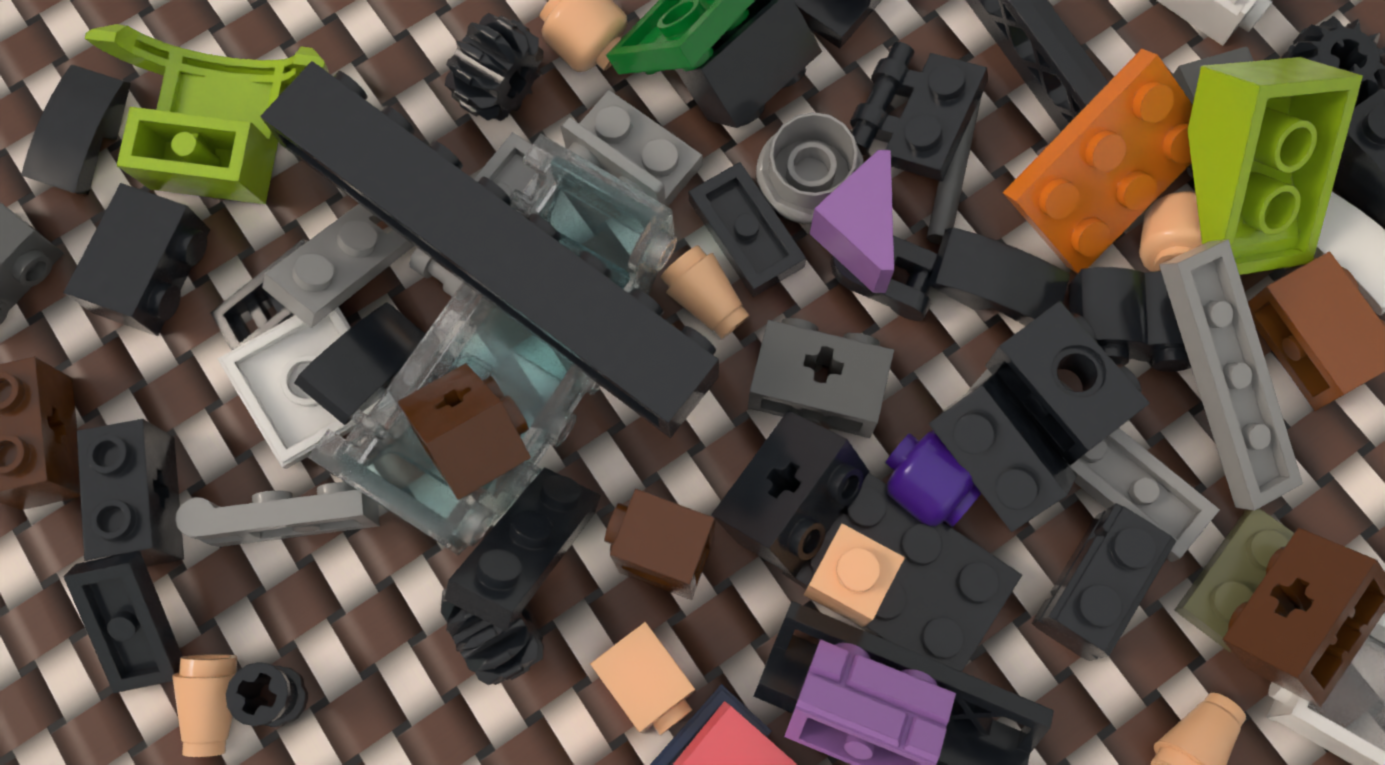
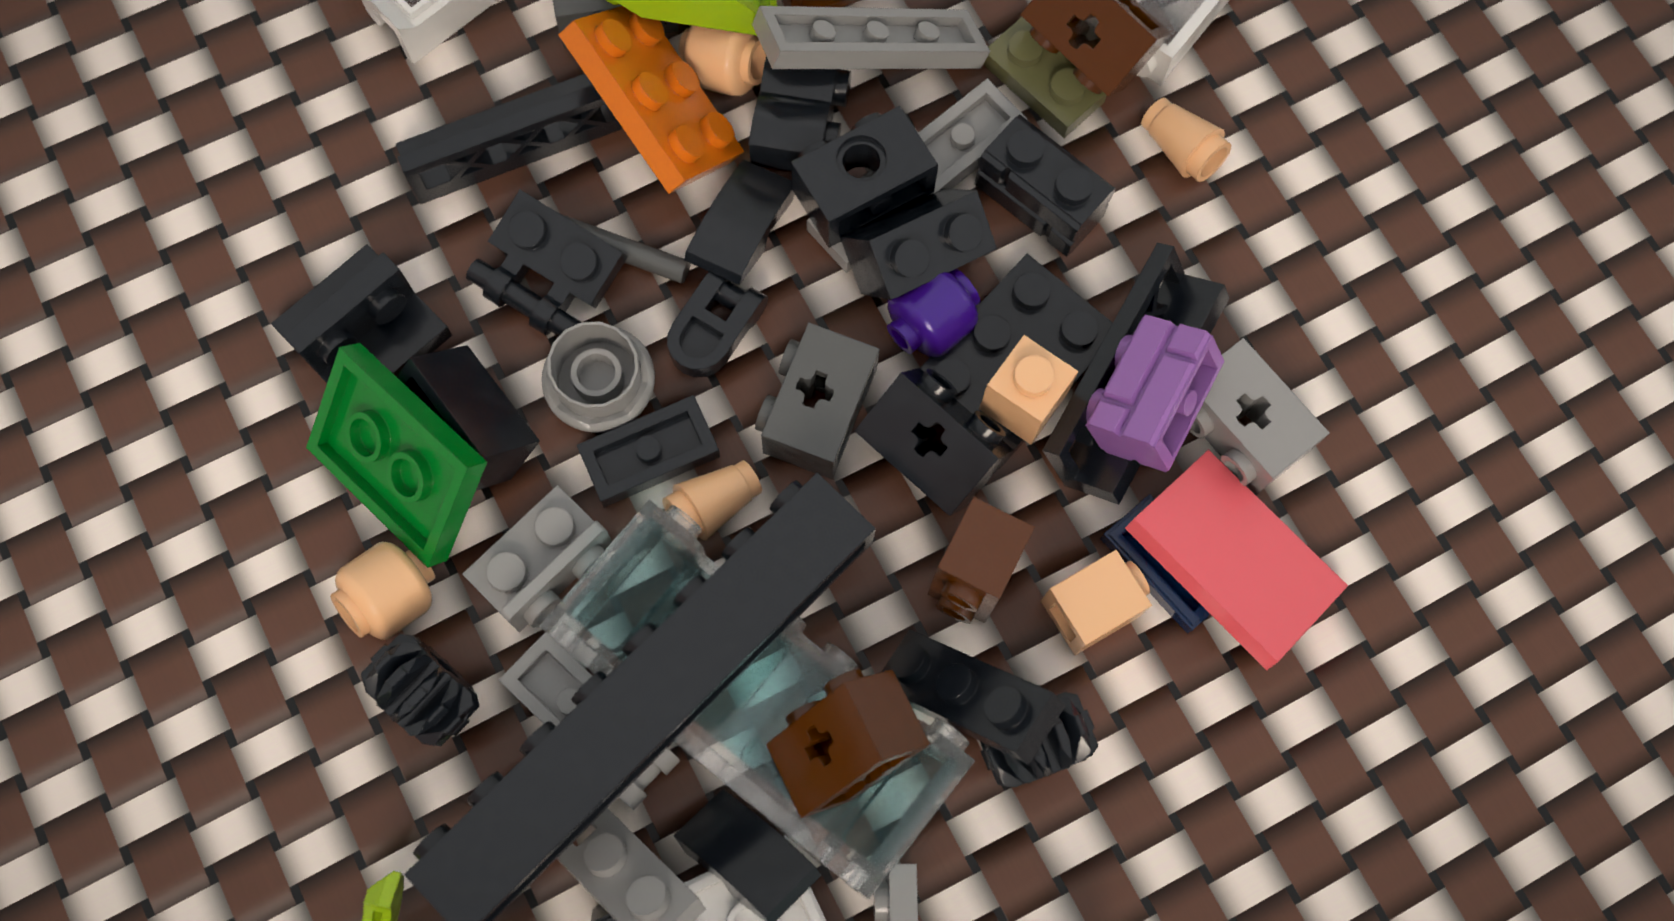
camera: 90 degrees left, 0 degrees up
medium lavender slope [810,150,894,293] -> none

